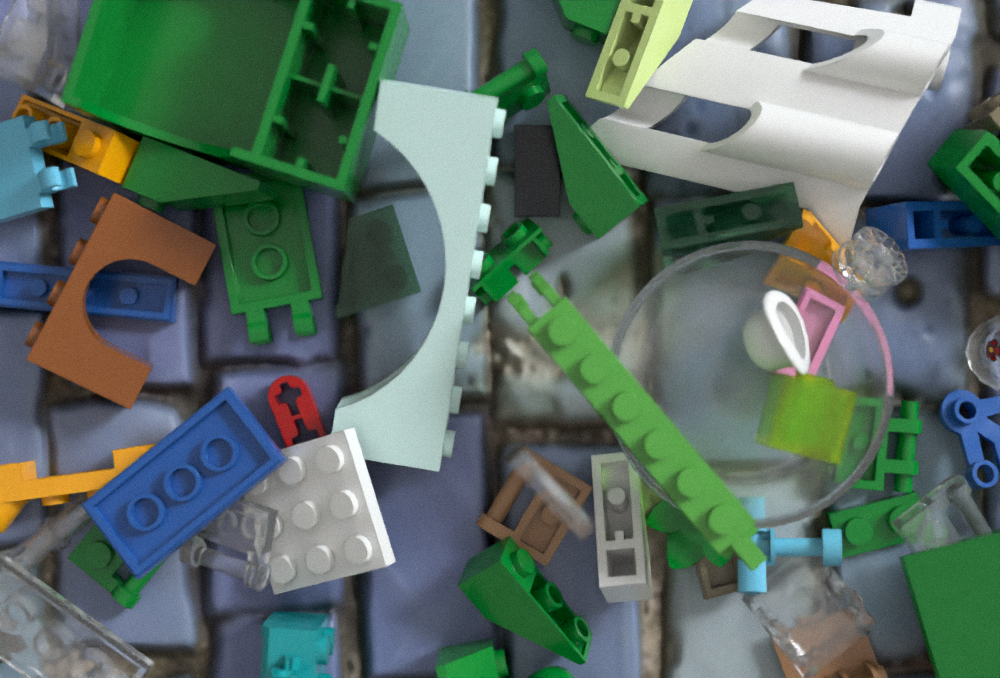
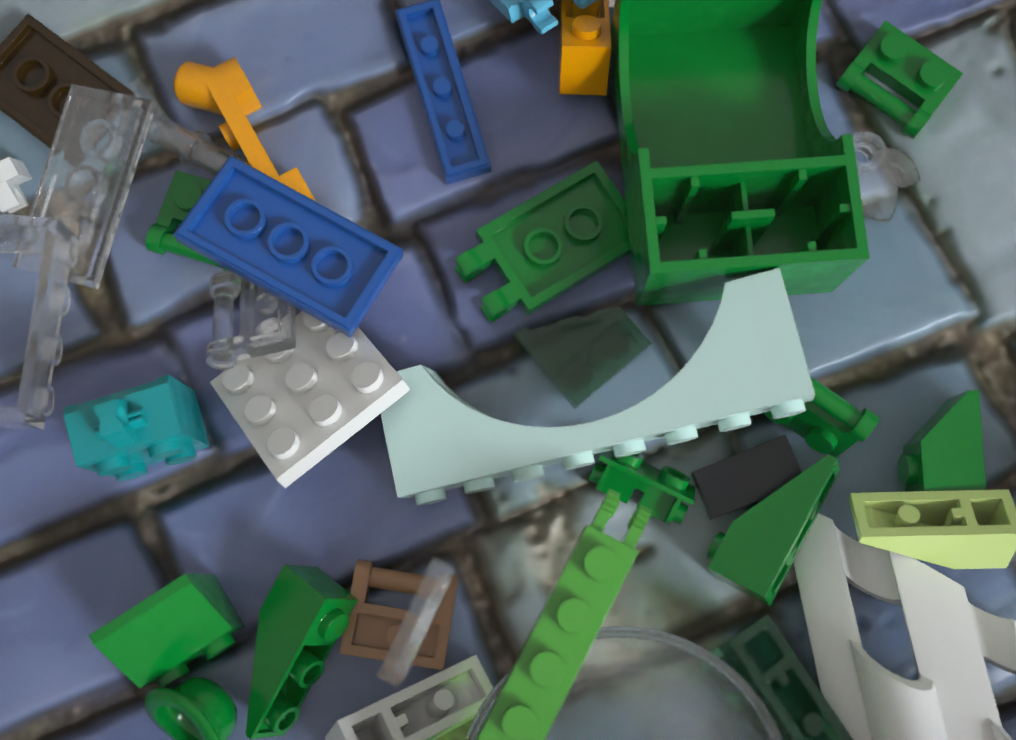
camera: 70 degrees right, 10 degrees down
dark orange arch [24,192,216,410] -> none
green slope [122,136,279,213] -> none
red beam [268,375,328,447] -> none

